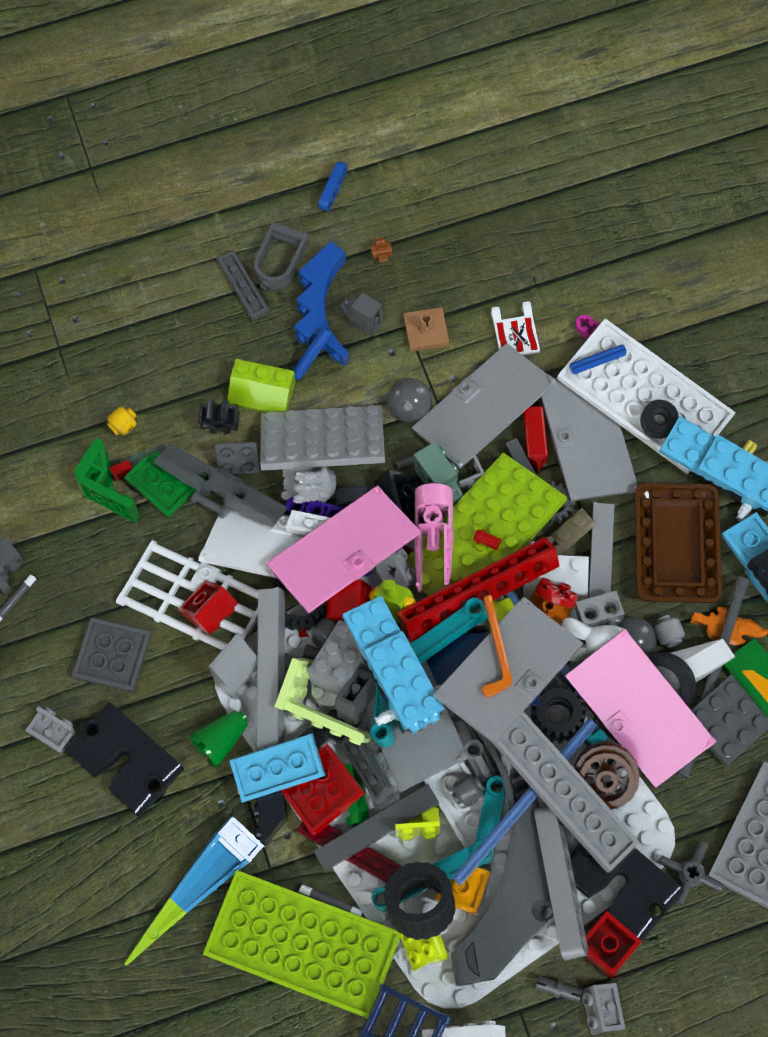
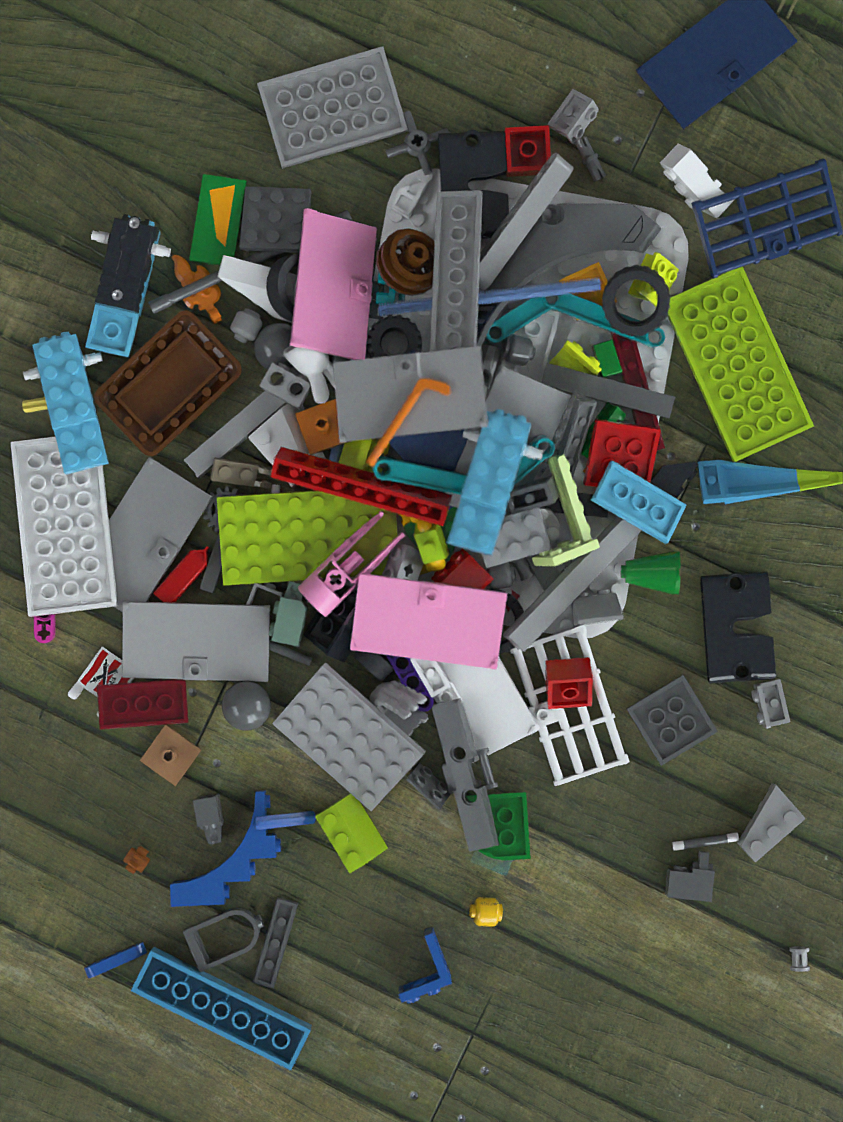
camera: 140 degrees left, 20 degrees up
green bracket [74,438,140,524] -> none
red tile [110,460,132,481] -> none
black gear [198,399,240,435] -> none
dark grey bar [299,884,363,917] -> none
red pin [473,529,502,551] -> none
red tile [535,577,578,607] -> none
blue axle [569,344,627,374] -> none
black tyre [640,400,679,439] -> none
none -> dark red tile [97,679,189,730]
none -> dark azure brick [131,947,312,1070]
none -> white tile [389,181,428,219]
none -> blue bracket [398,926,452,1004]
none -> green piece [592,339,622,378]

